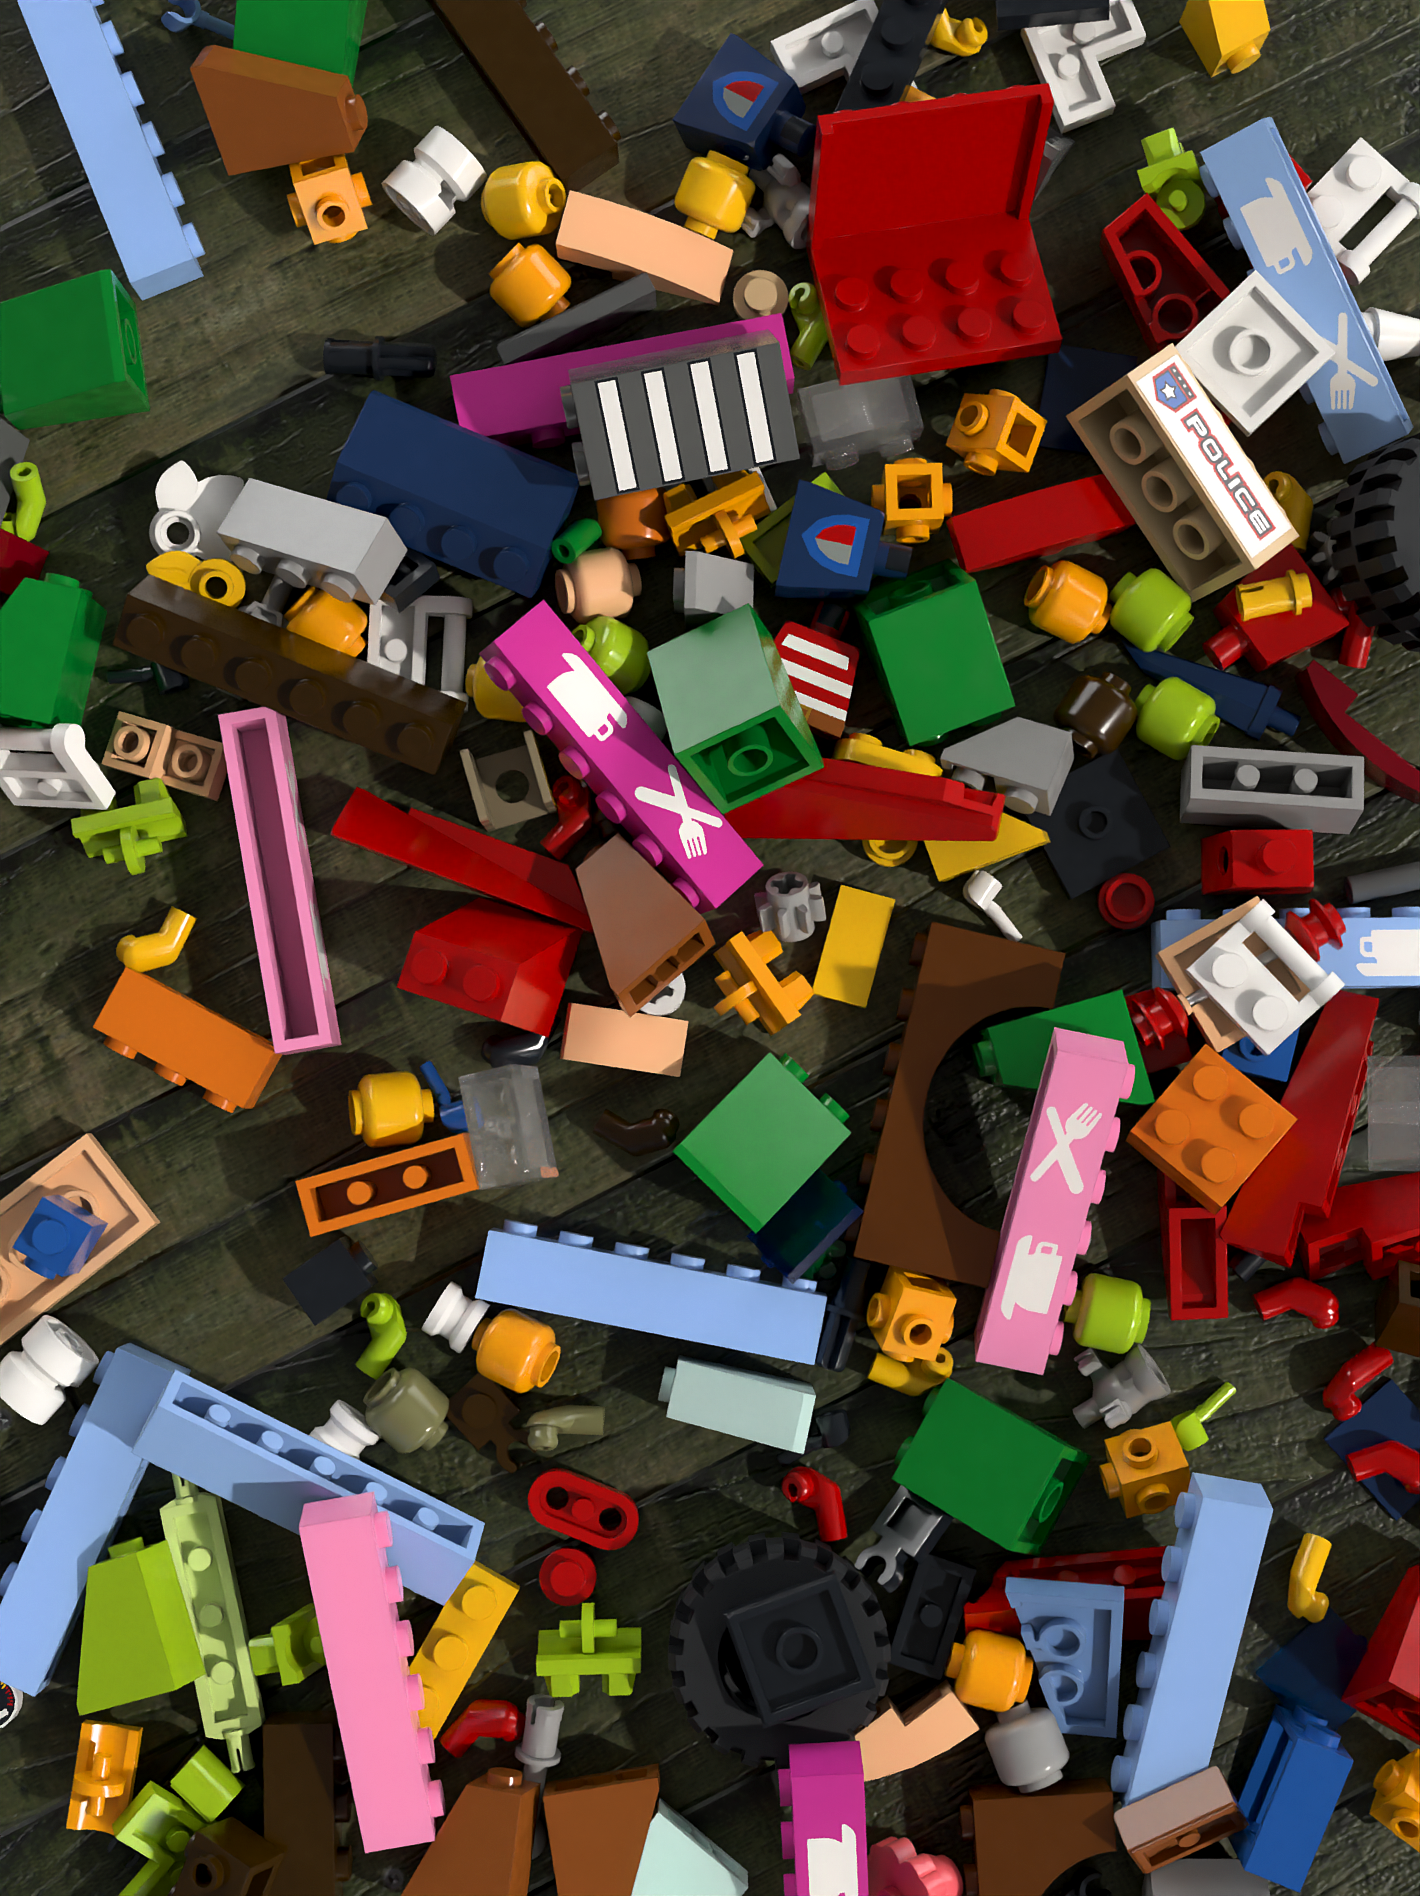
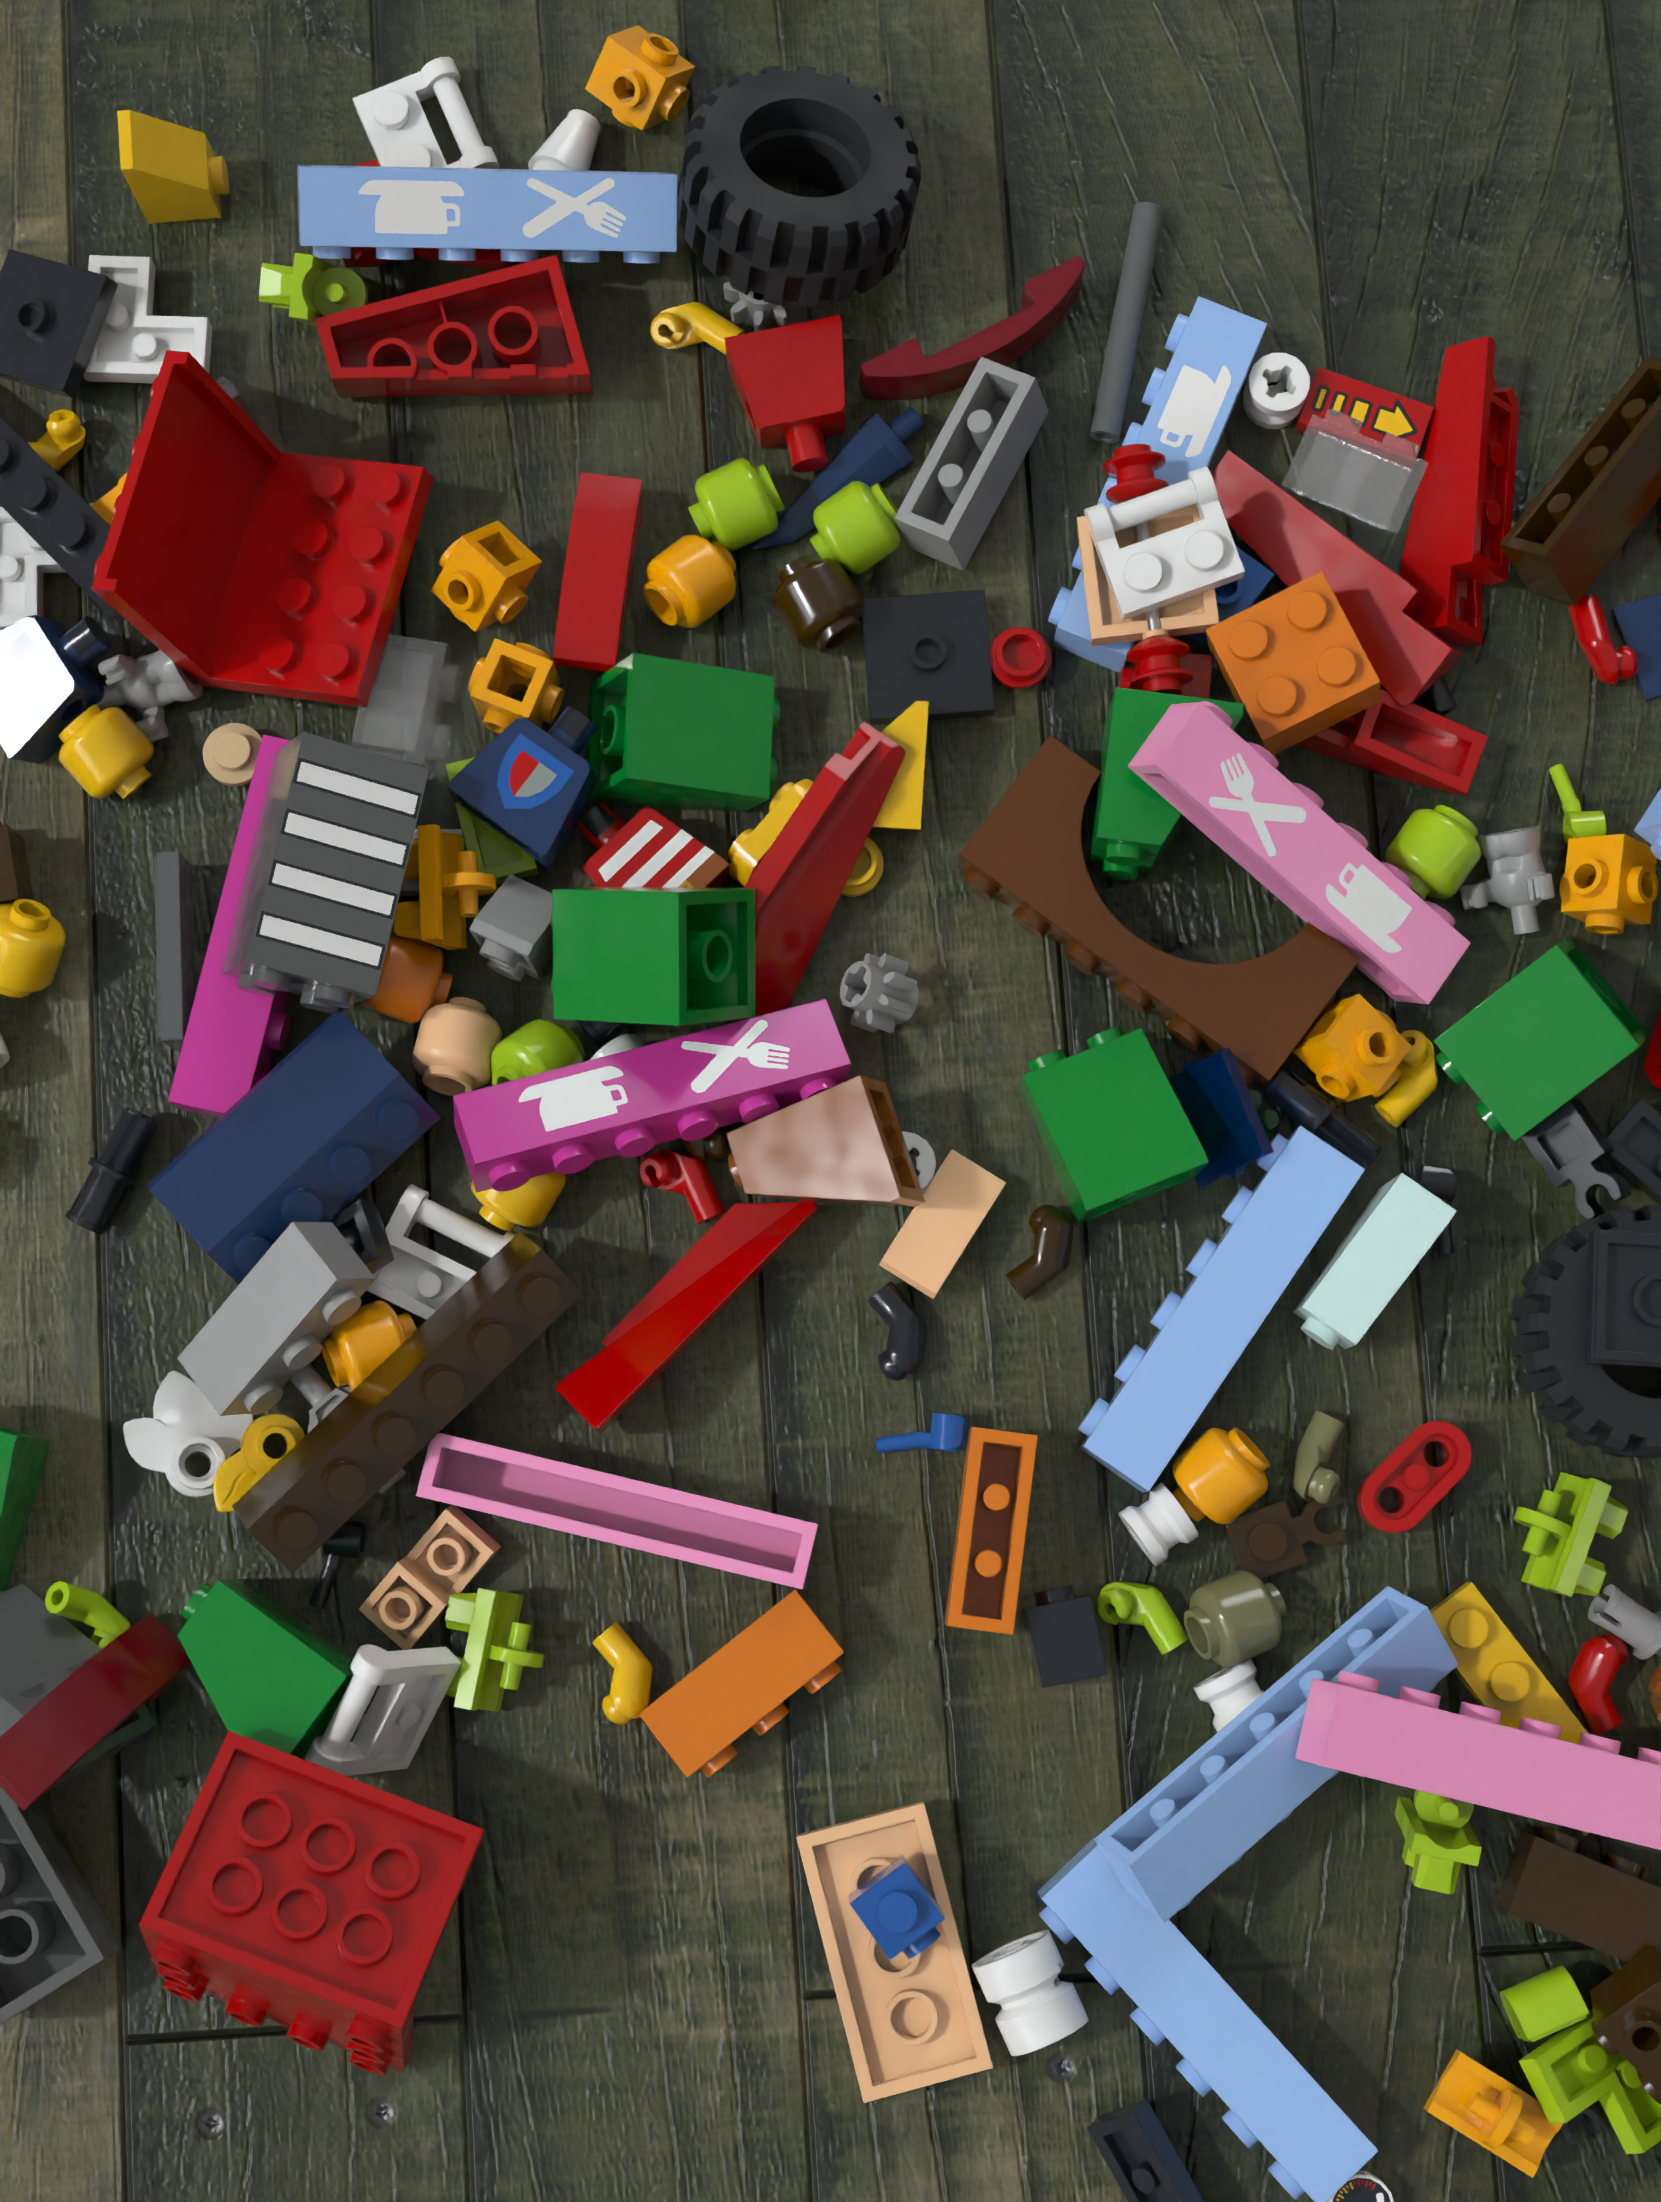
camera: 65 degrees left, 5 degrees down
lime slope [76,1536,206,1716] -> none
yellowish green plate [159,1473,266,1773] -> none
yellow head [348,1071,434,1148] -> none
red slope [396,897,583,1037] -> none
clear brick [458,1065,559,1190] -> none
dark tan piece [460,730,557,832] -> none
light orange head [488,243,571,328] -> none
red plate [539,1547,597,1606] -> none
green arm [551,518,602,564] -> none
light nougat slope [556,190,733,306] -> none
light orange hips [713,930,814,1036] -> none
red arm [781,1466,848,1542] -> none
lime arm [788,282,828,370] -> none
yellow tile [812,885,895,1009] -> none
light grey slope [940,717,1074,816] -> none
white hand [963,870,1023,942] -> none
dark blue window [1038,345,1138,456] -> none
tan brick [1066,343,1299,603] -> none
white plate [1175,270,1336,437] -> none
red torso [1201,829,1314,895] -> none
yellow pin [1236,569,1312,622] -> none
red arm [1252,1277,1340,1329] -> none
red arm [1328,587,1376,669] -> none

